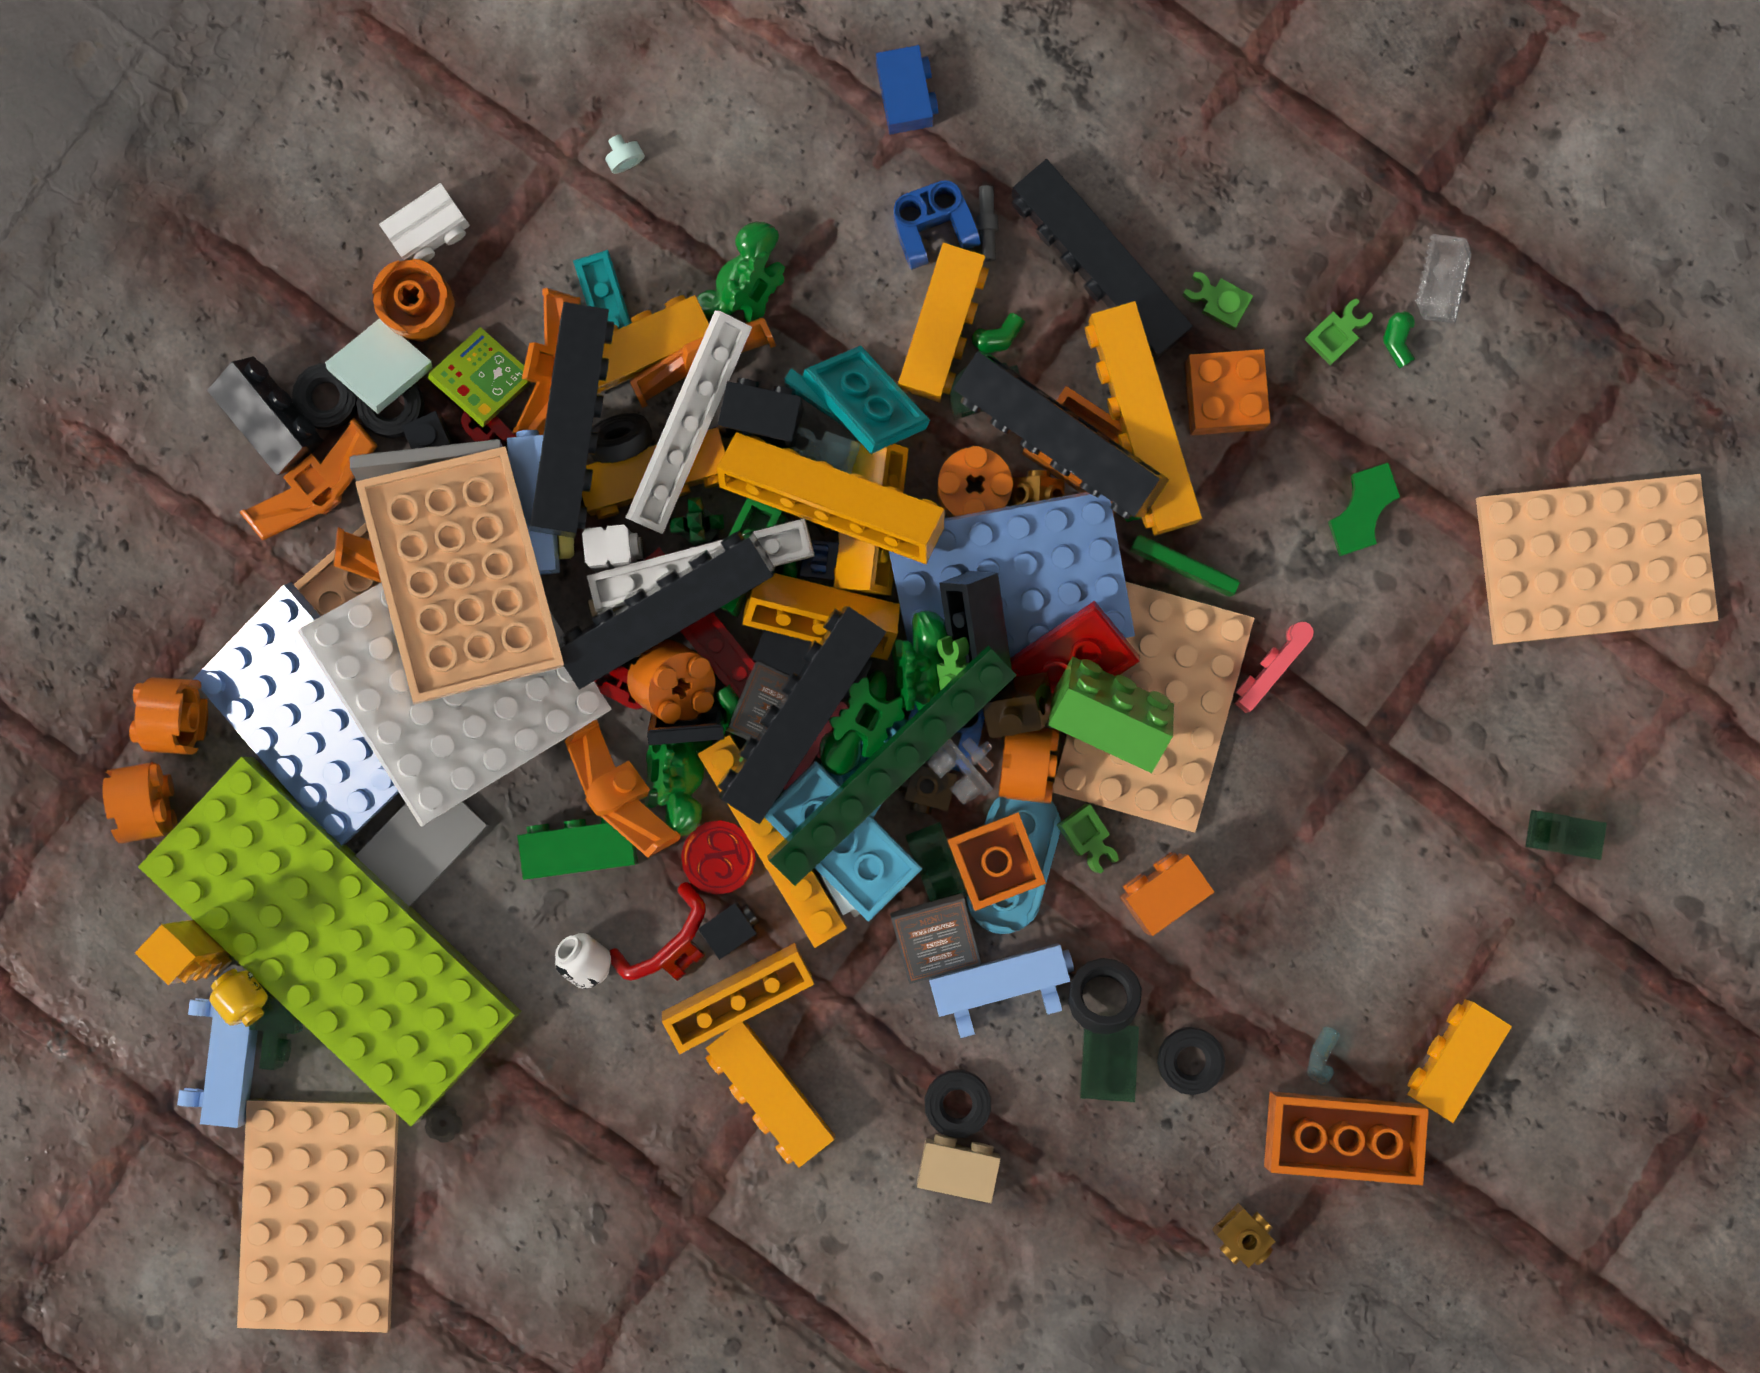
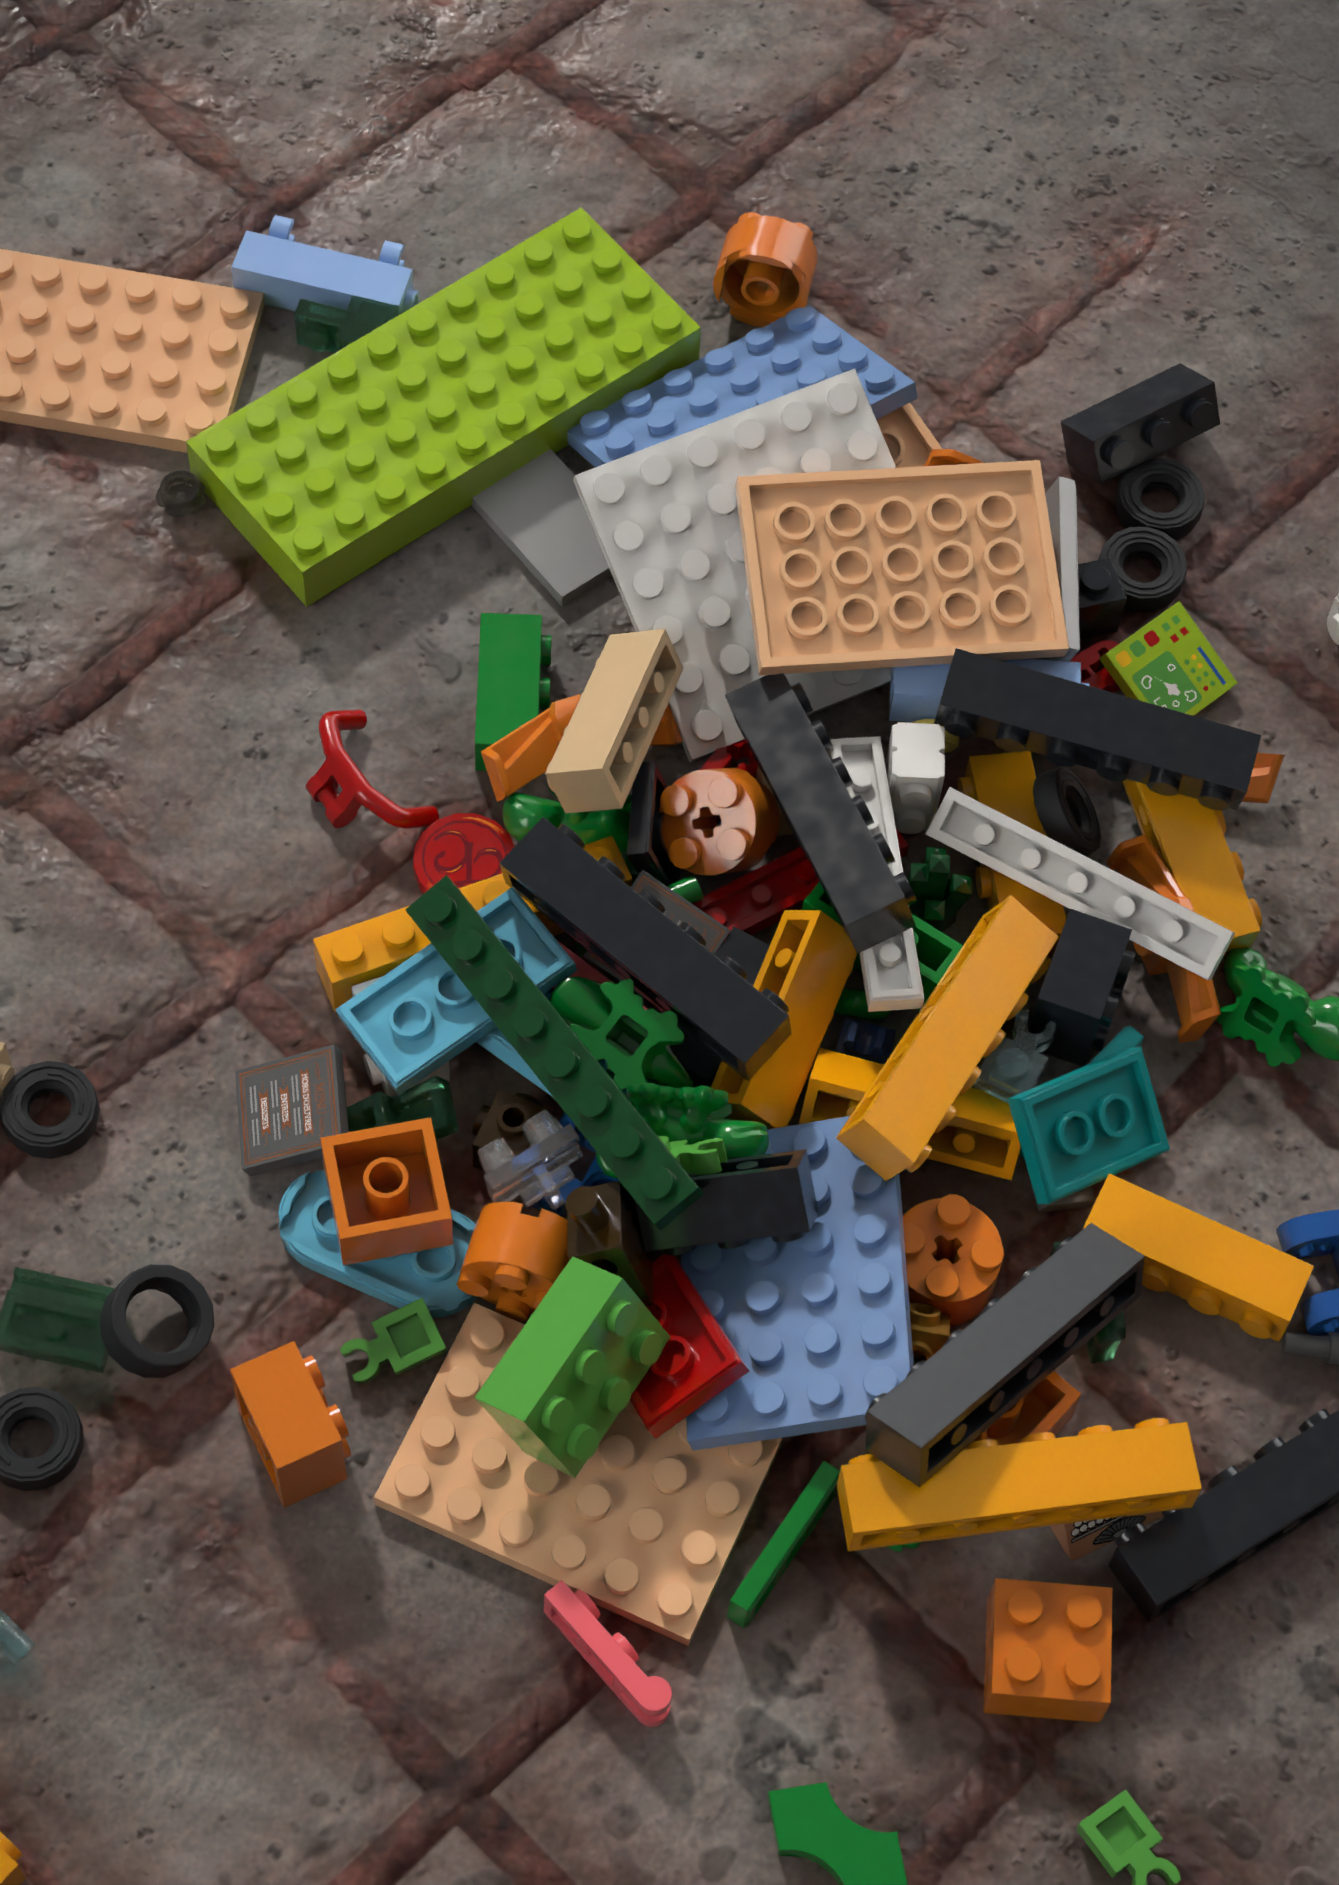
camera: 90 degrees right, 25 degrees down
orange brick [103,762,178,844] -> none
light orange brick [135,920,232,985] -> none
yellow head [209,969,268,1027] -> none
orange plate [239,418,378,541] -> none
light aqua tile [325,318,433,414] -> none
orange brick [372,259,455,342] -> none
white head [555,933,611,989] -> none
teal tile [573,250,631,329] -> none
light orange brick [662,943,814,1055] -> none
black brick [698,902,759,960] -> none
light orange brick [705,1020,835,1168] -> none
light blue brick [929,943,1074,1038] -> none
green arm [971,312,1025,353] -> none
bright green plate [1182,272,1253,330] -> none
none -> tan brick [545,629,683,813]

